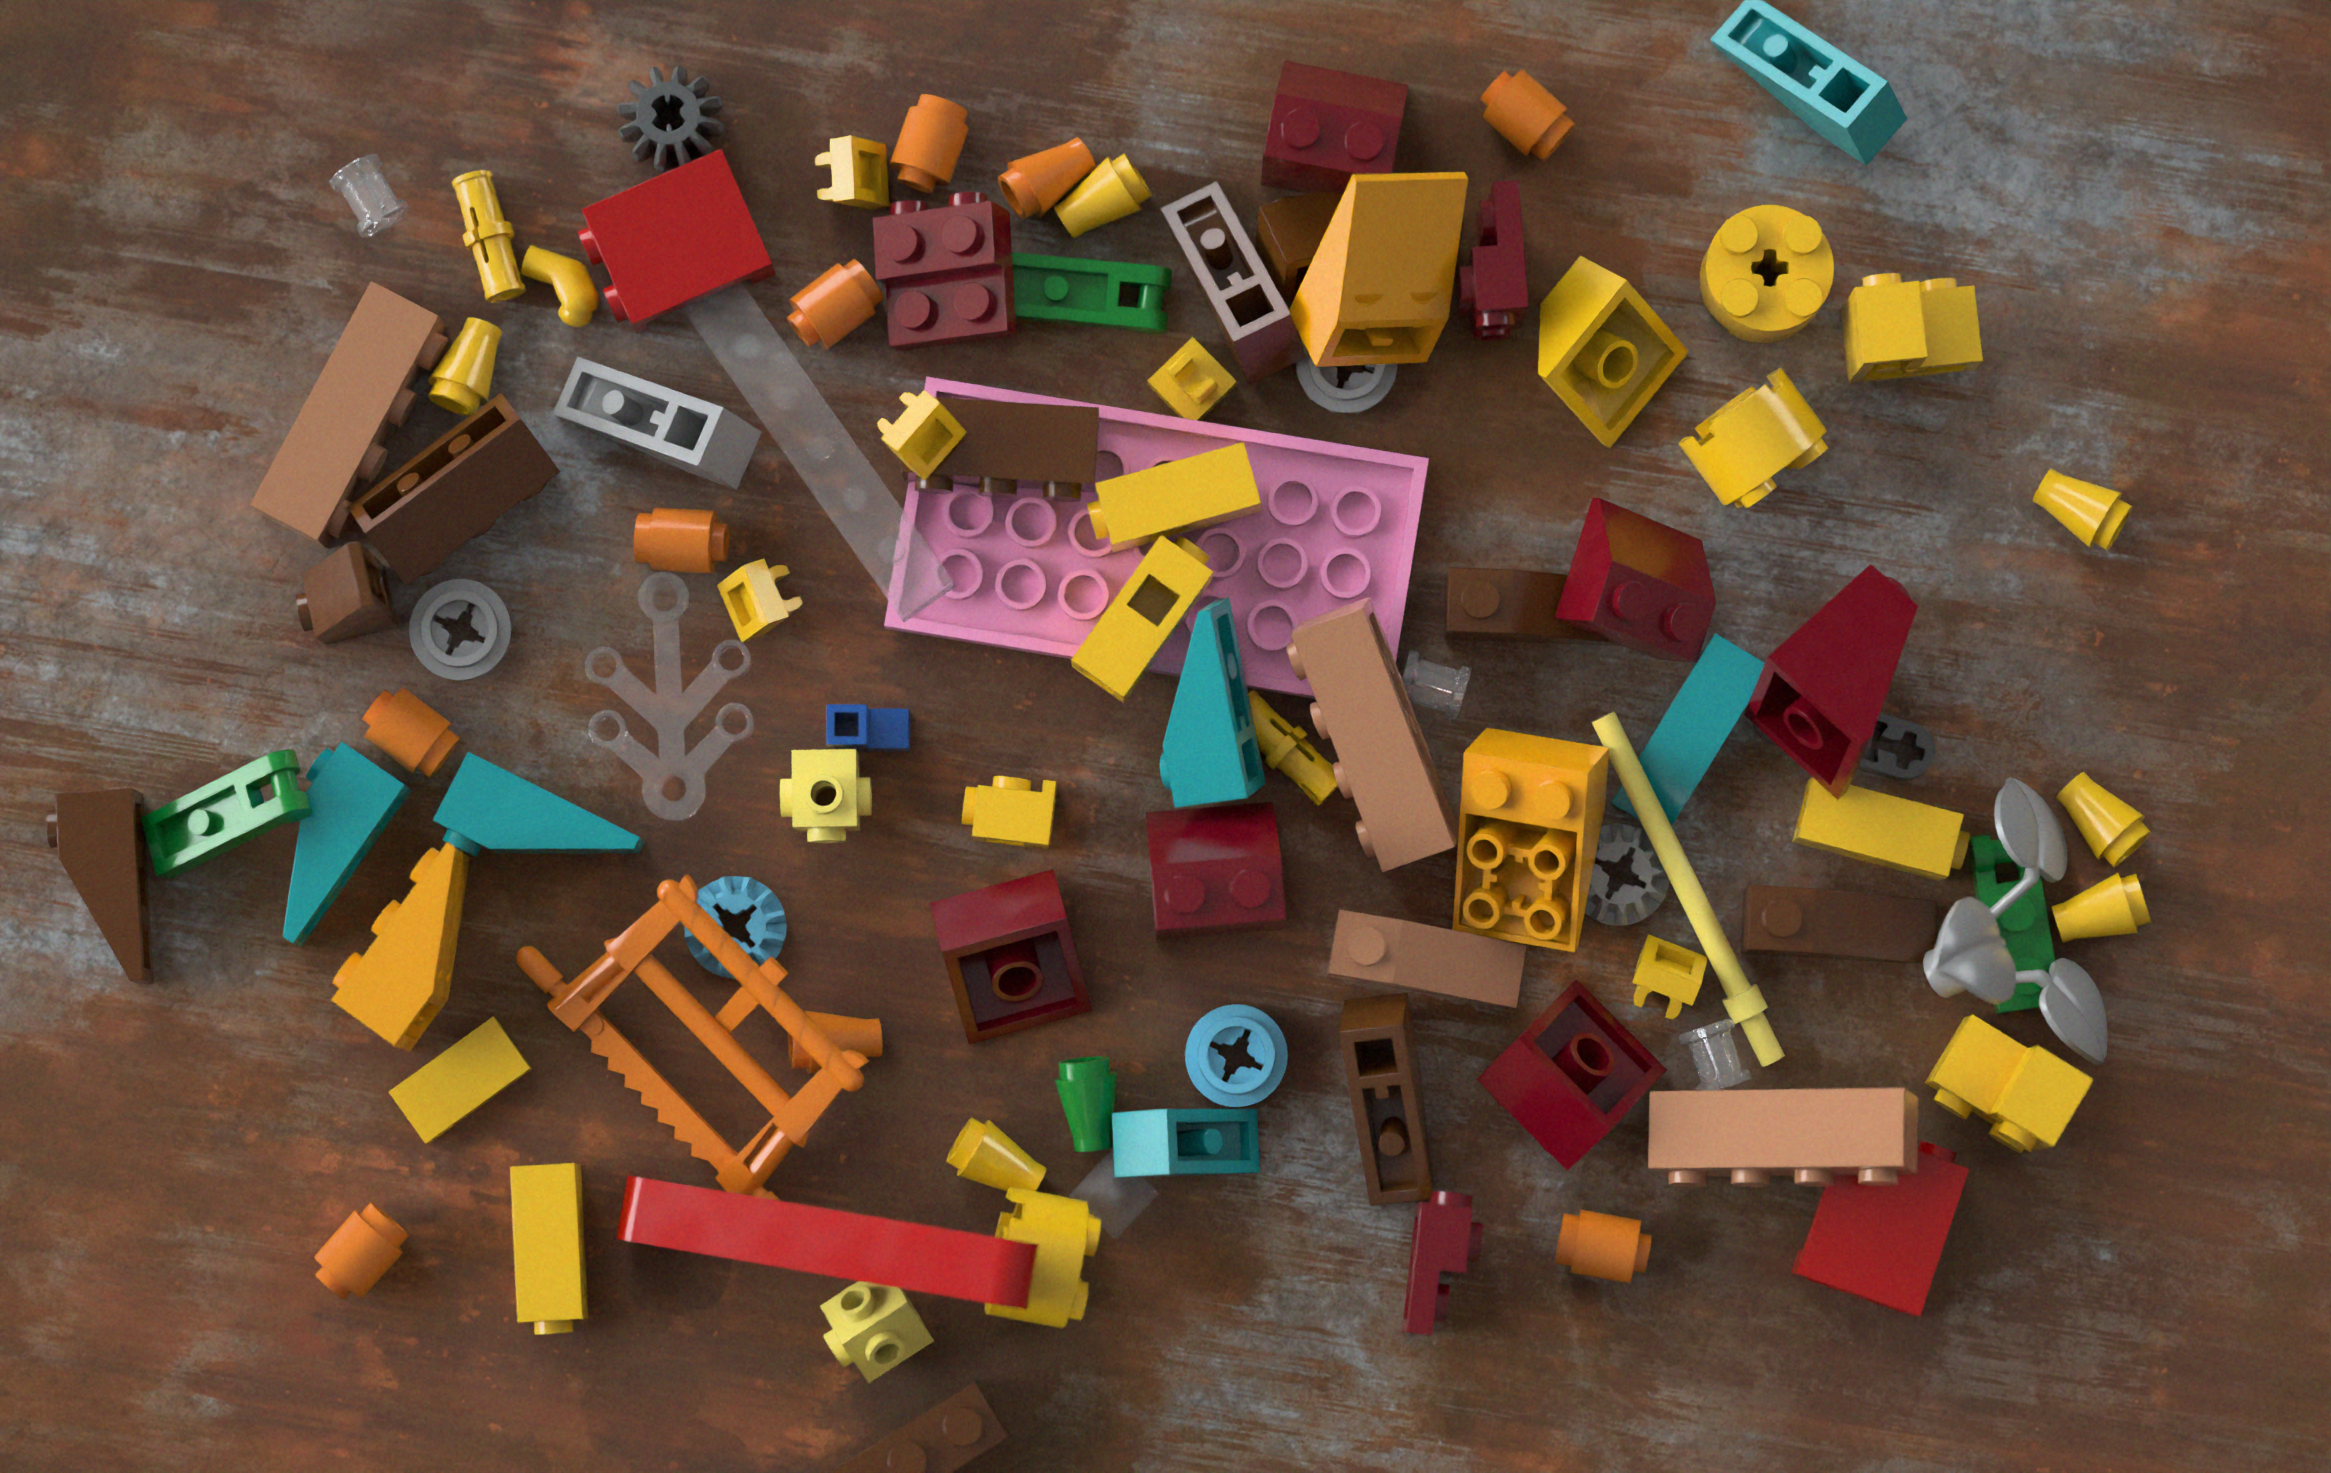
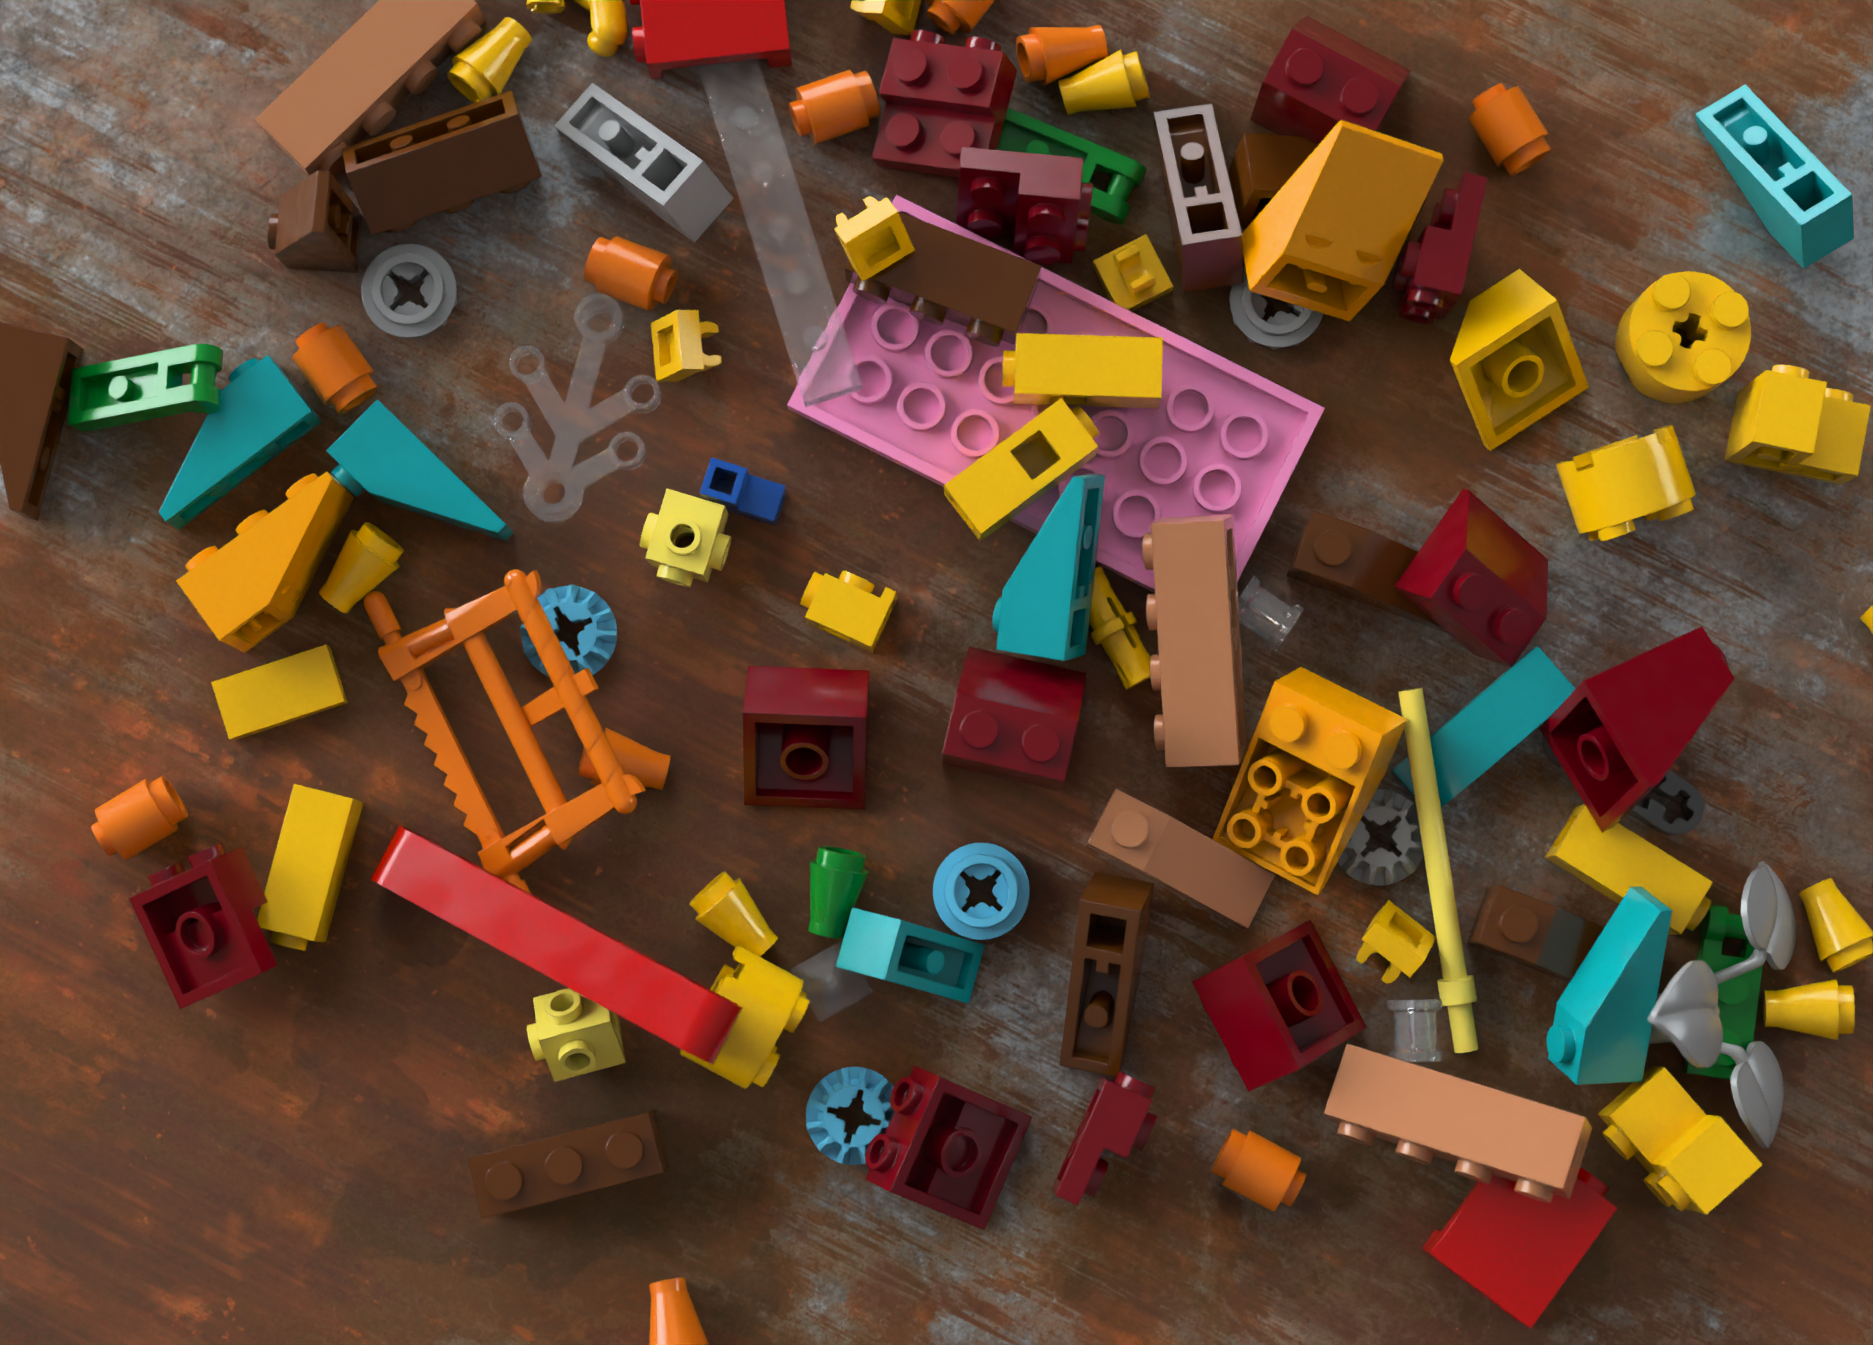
camera: 20 degrees right, 0 degrees up
none -> dark red plate [129,842,278,1009]
none -> yellow cone [319,522,404,614]
none -> medium azure gear [806,1067,894,1165]
none -> dark red plate [865,1065,1032,1230]
none -> dark red plate [956,147,1093,265]
none -> teal slope [1546,886,1672,1085]

